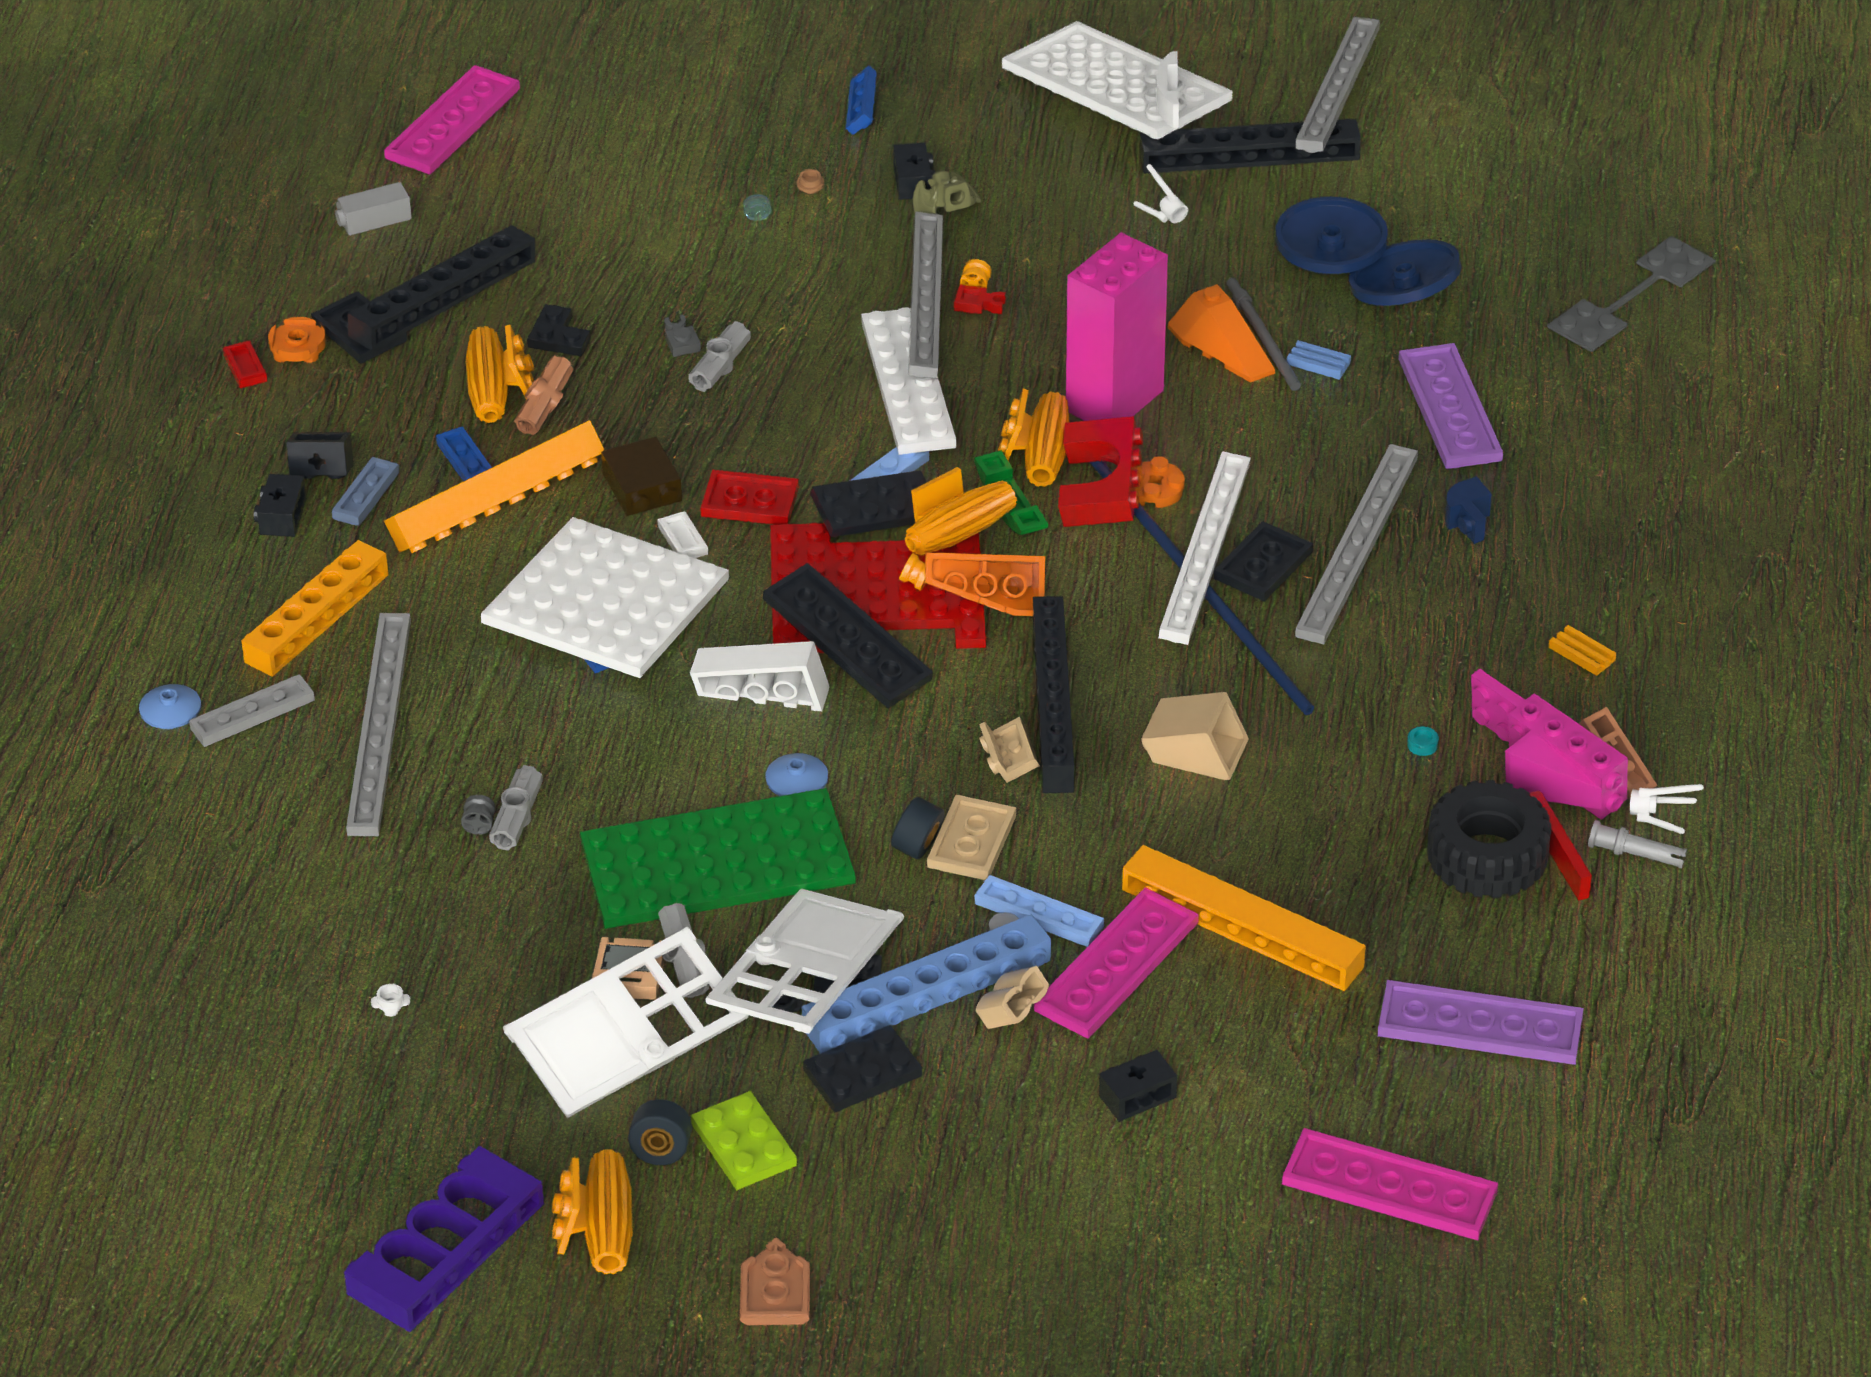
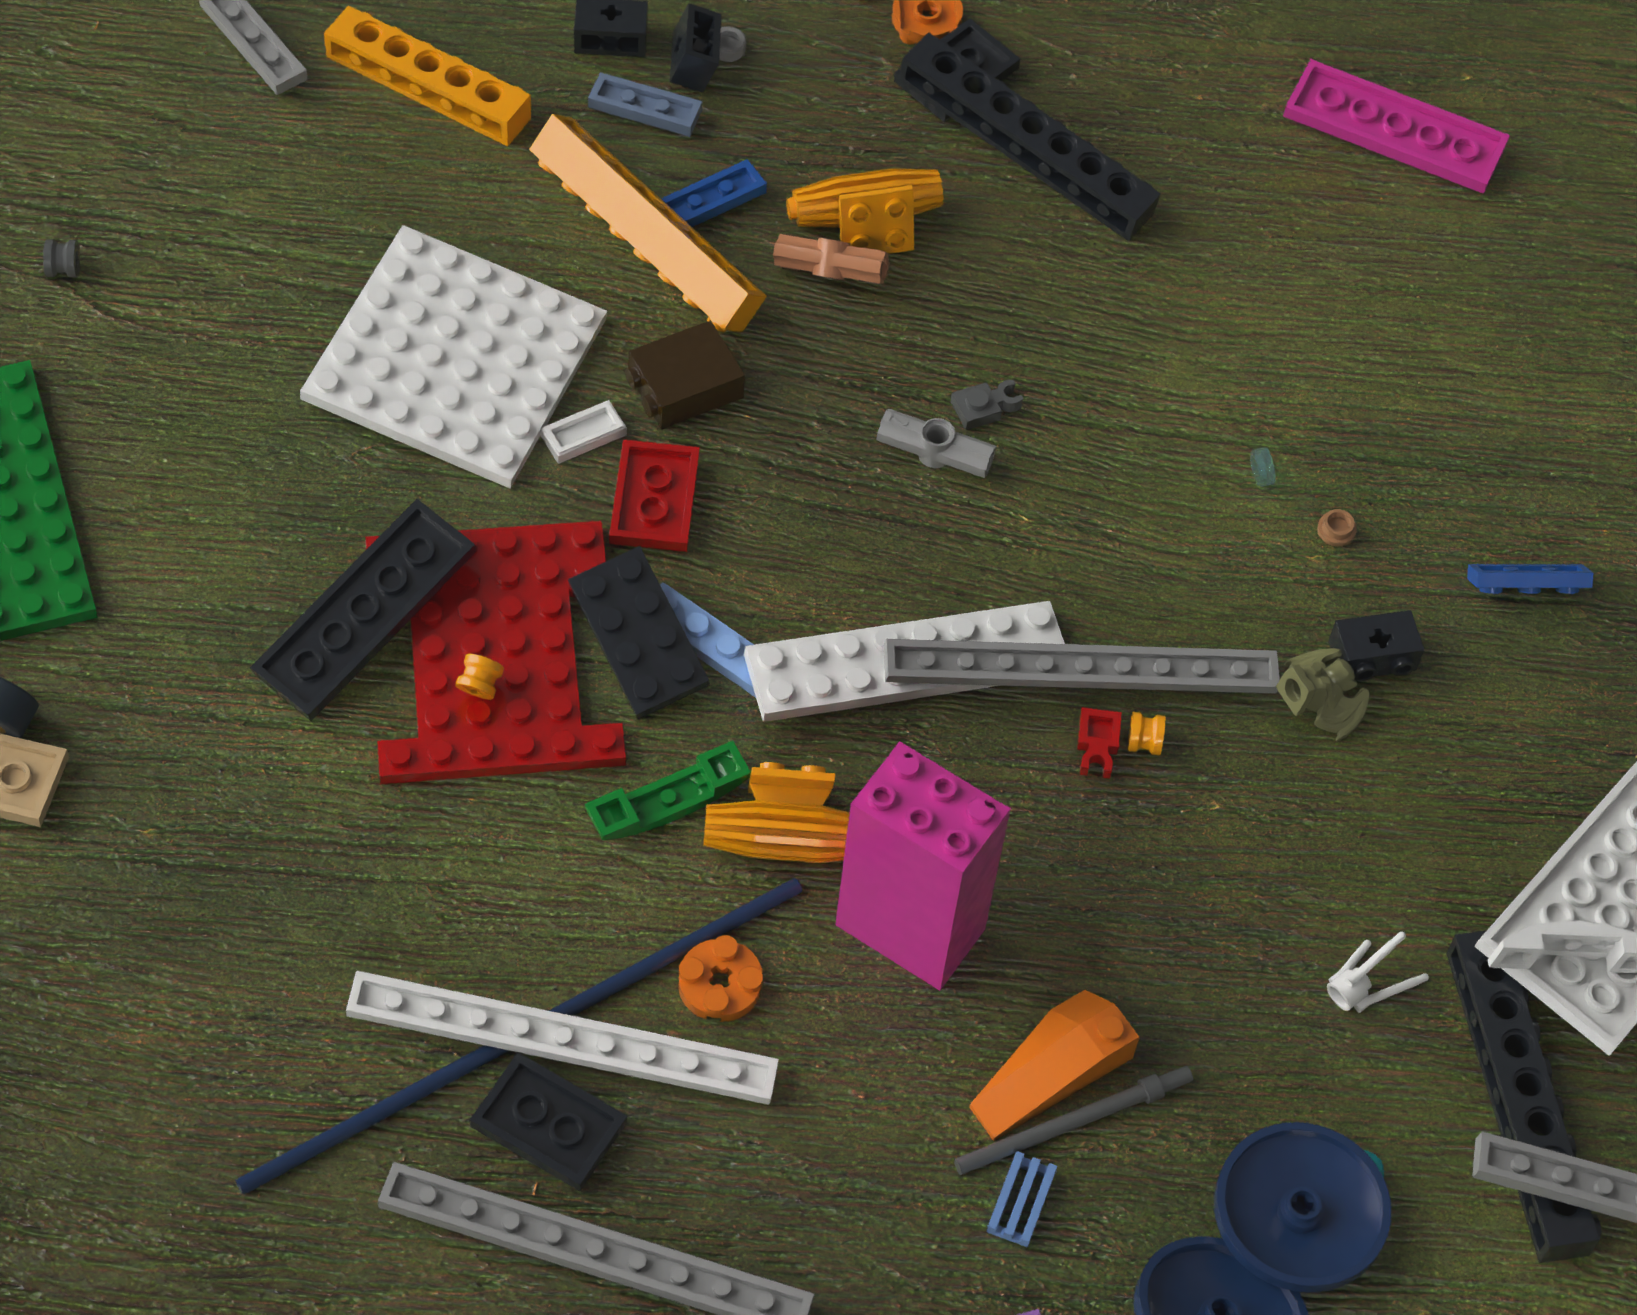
camera: 80 degrees right, 15 degrees up
light grey brick [335,182,412,235] -> none
light grey plate [346,613,411,836] -> none
light grey piece [489,765,543,851] -> none
black plate [527,304,591,357] -> none
white wedge [690,641,830,712] -> none
medium blue dish [766,753,828,796] -> none
light orange plate [905,467,1017,555] -> none
orange wedge [925,553,1045,617] -> none
tan bracket [979,717,1040,783] -> none
black brick [1033,596,1074,793] -> none
red arch [1058,416,1143,527] -> none
tan slope [1141,692,1249,780] -> none

